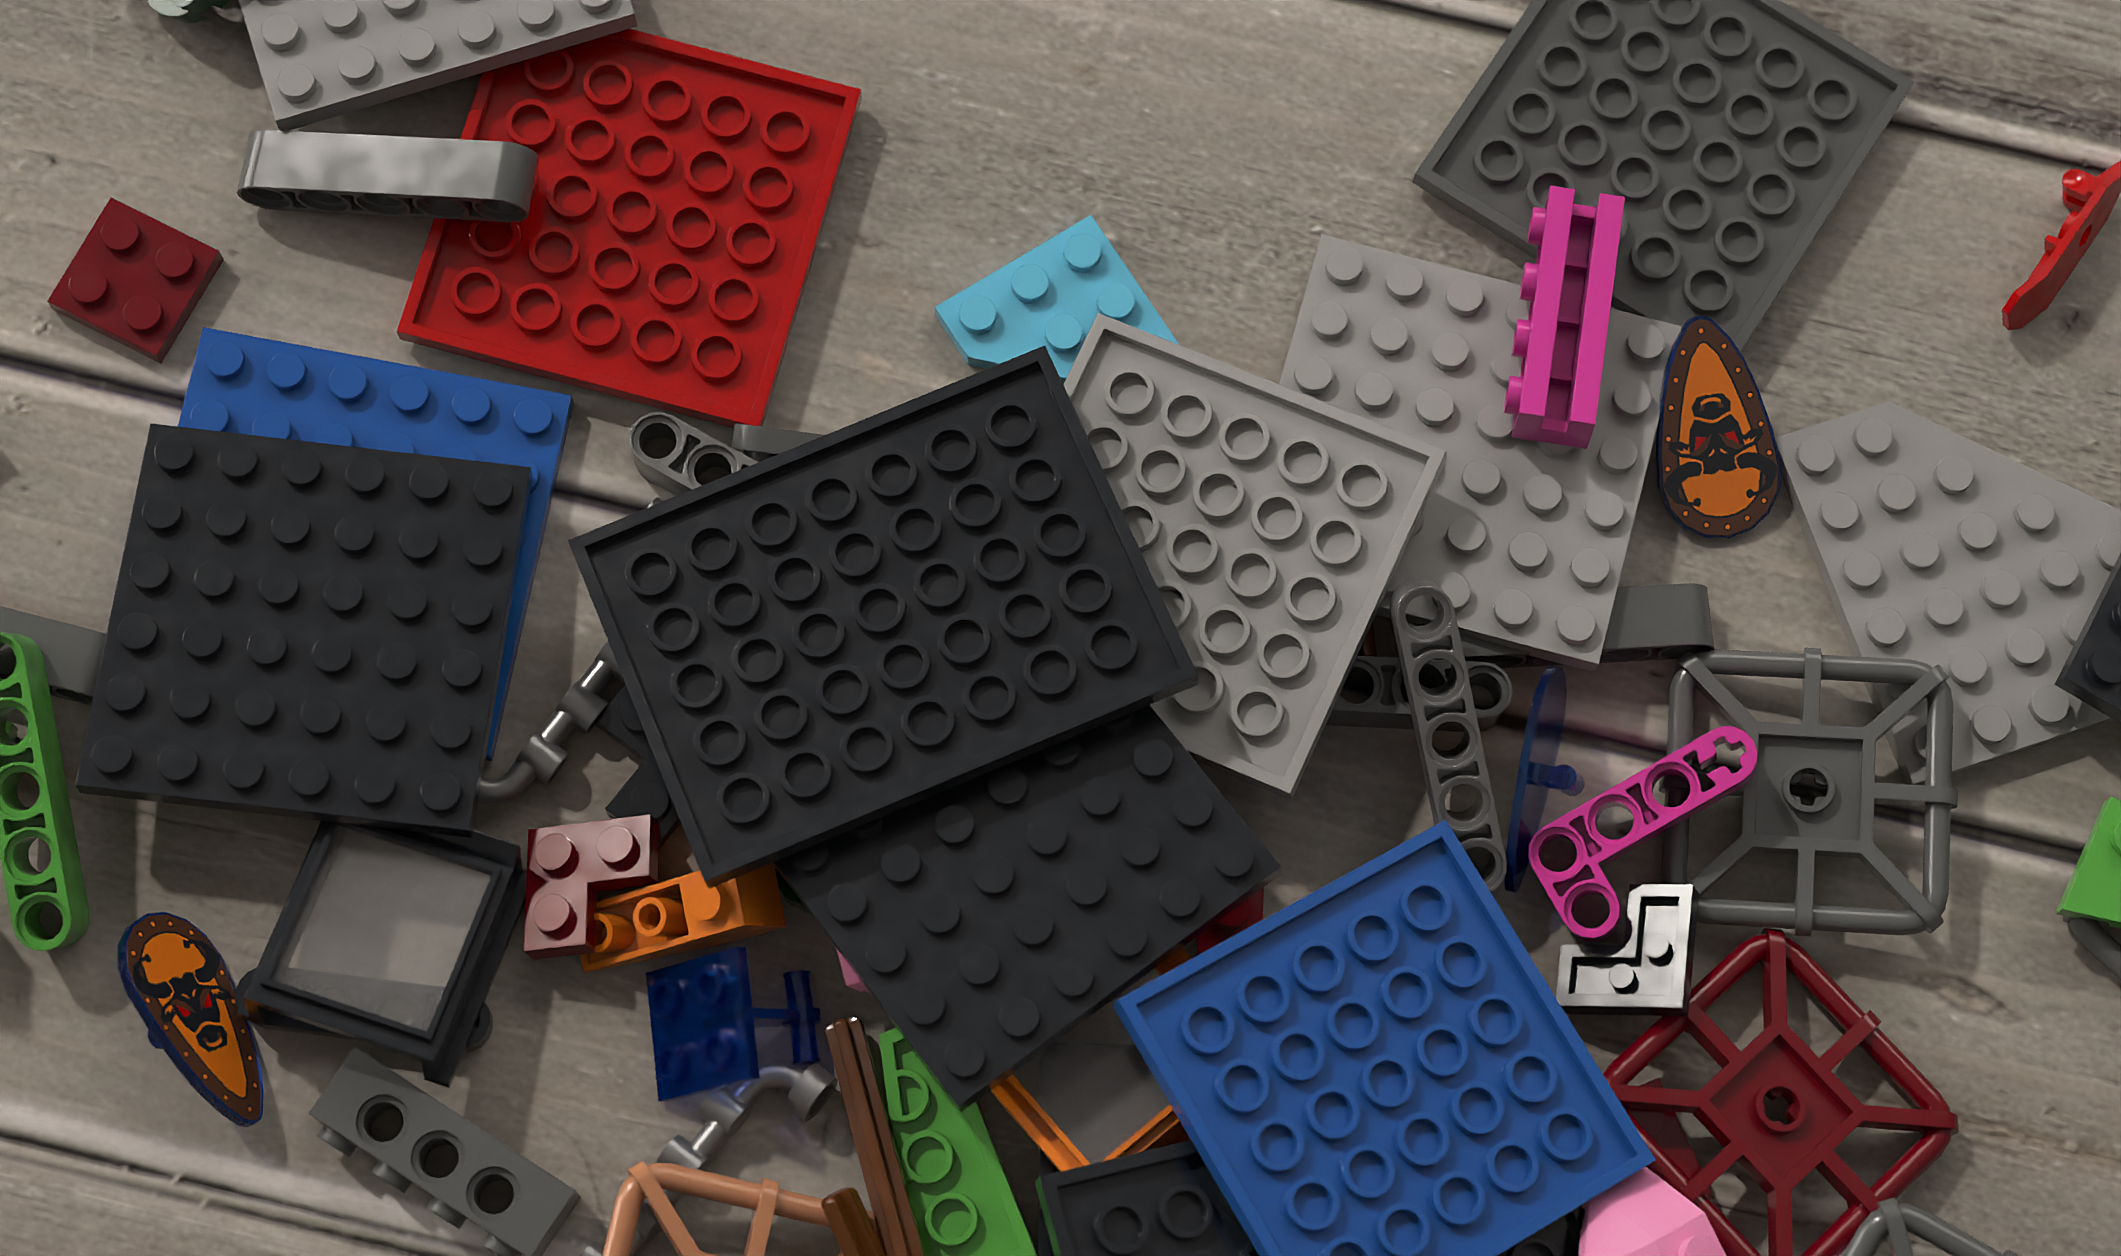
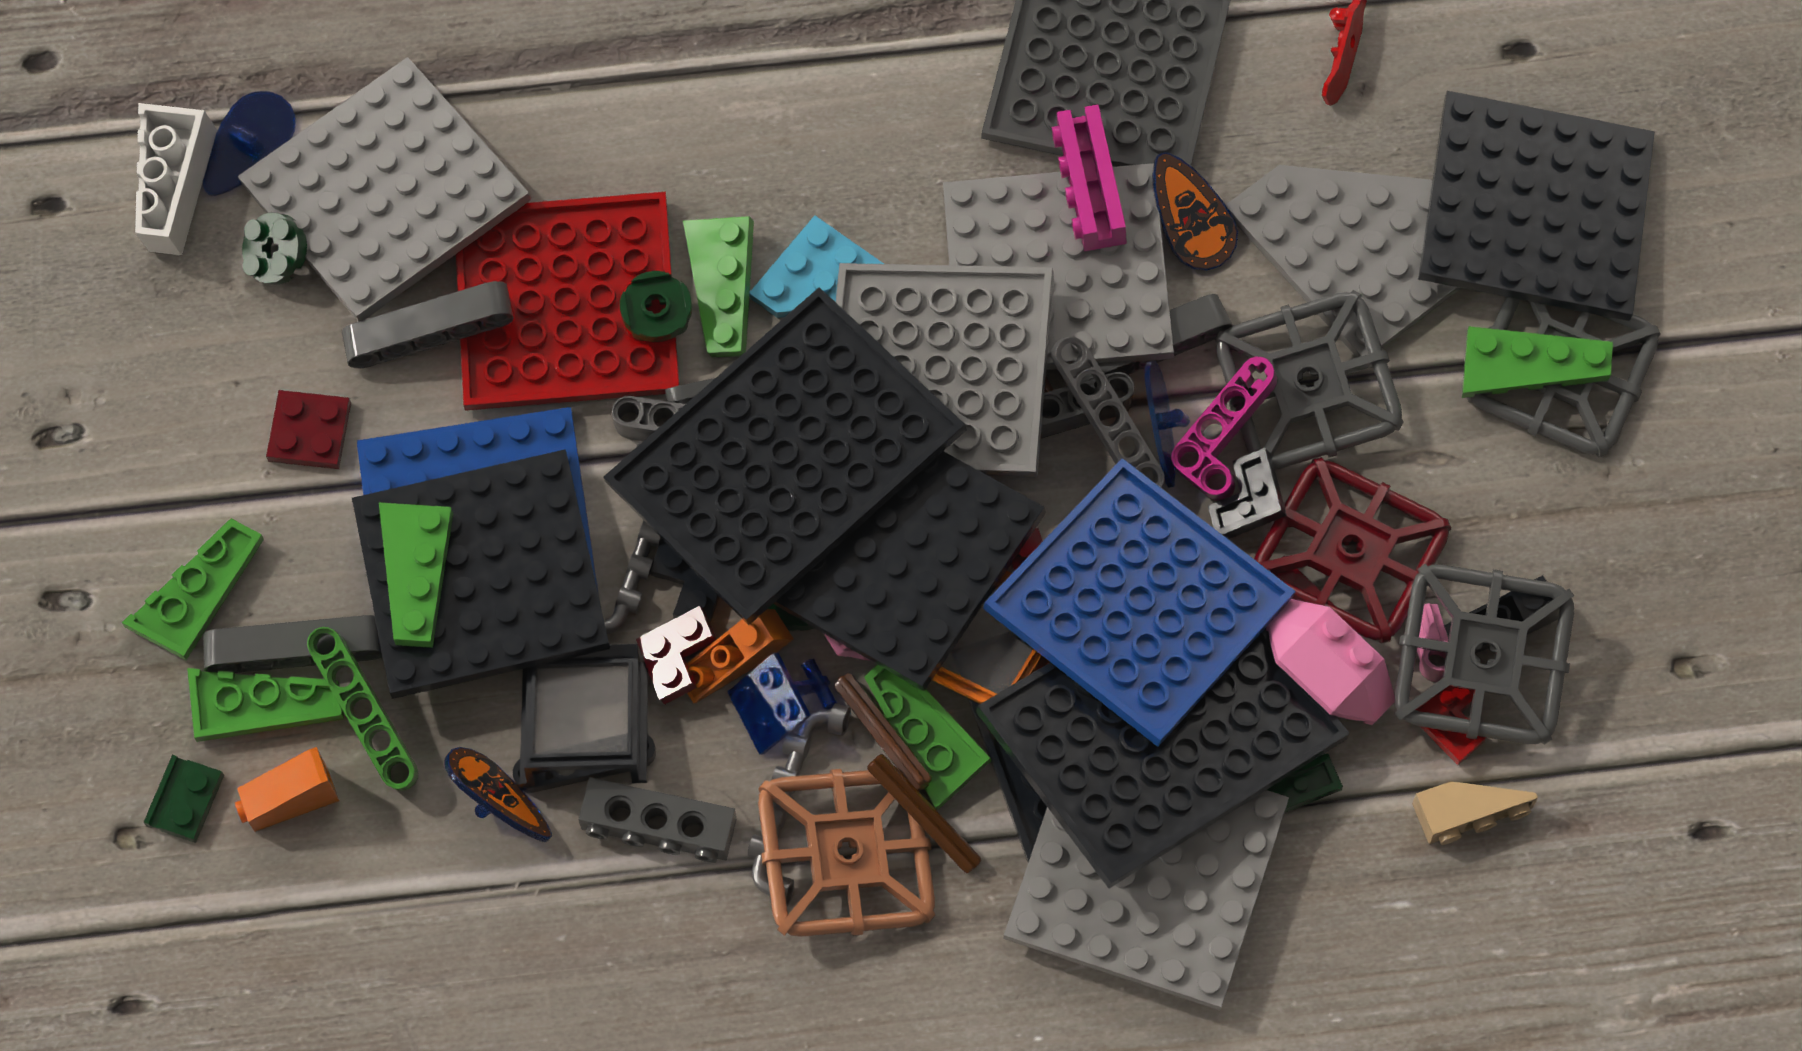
camera: 10 degrees left, 5 degrees down
none -> bright green wing [379,502,453,648]
none -> dark green plate [620,271,692,342]
none -> bright green wing [683,216,754,357]

